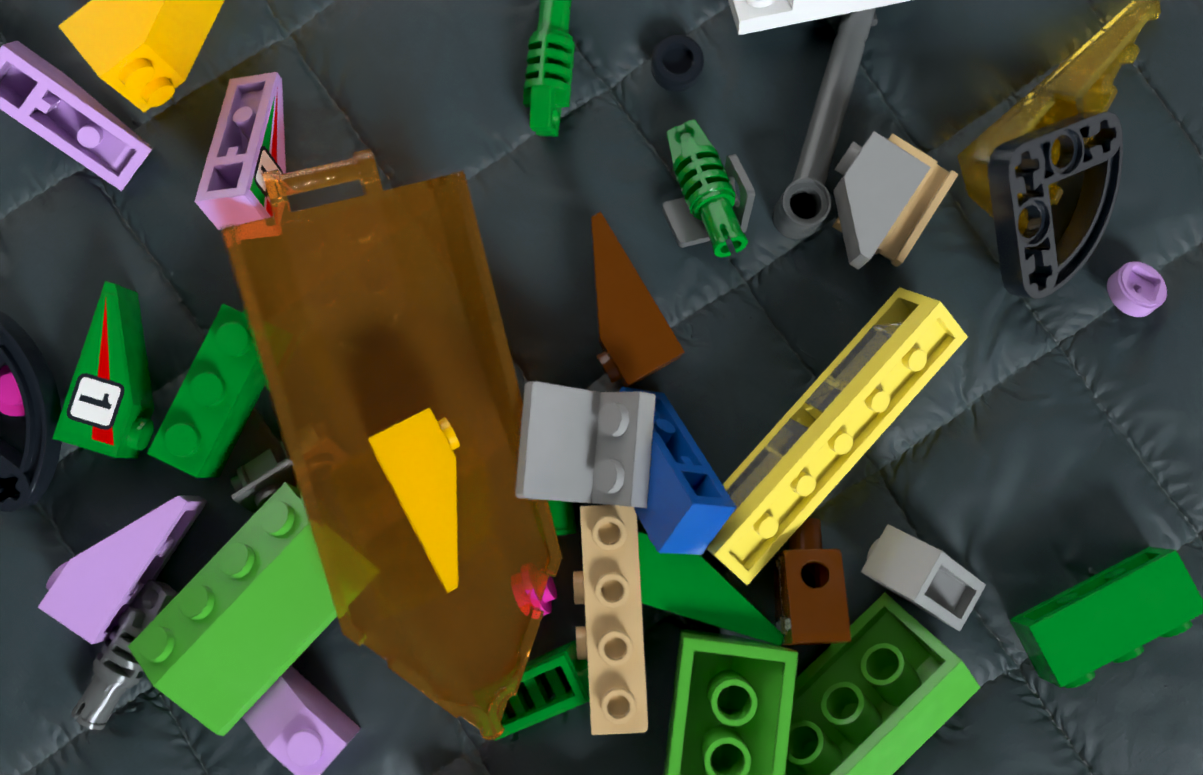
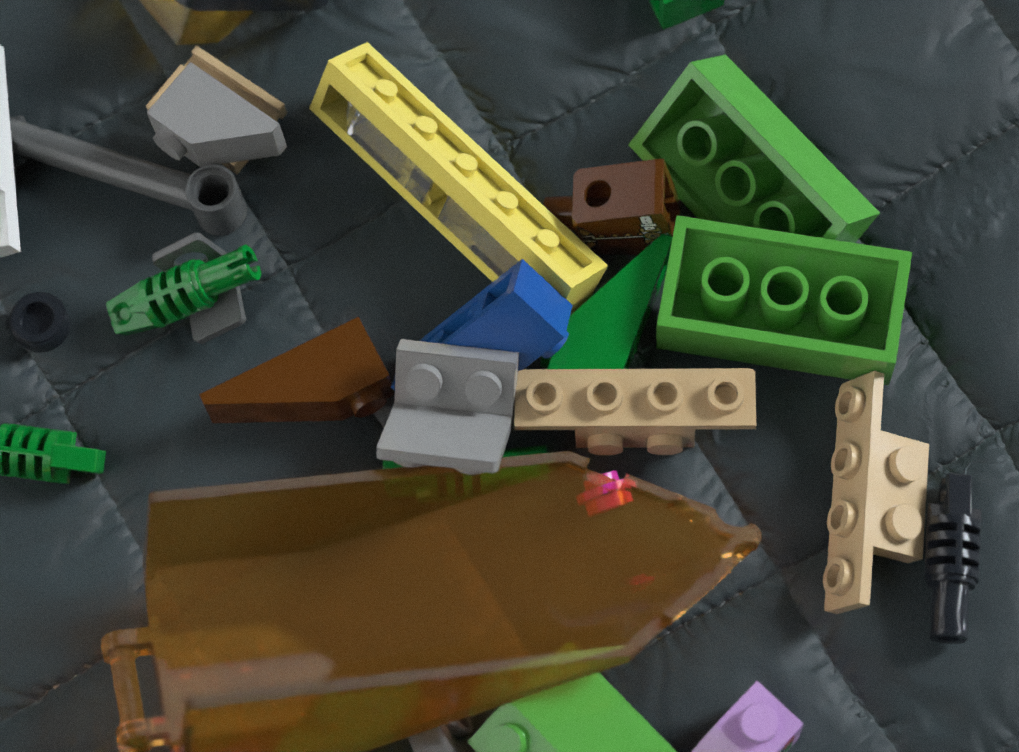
camera: 80 degrees left, 15 degrees down
yellow slope [368,408,460,594] -> none
green slope [472,640,590,741] -> none
light grey slope [861,524,986,632] -> none

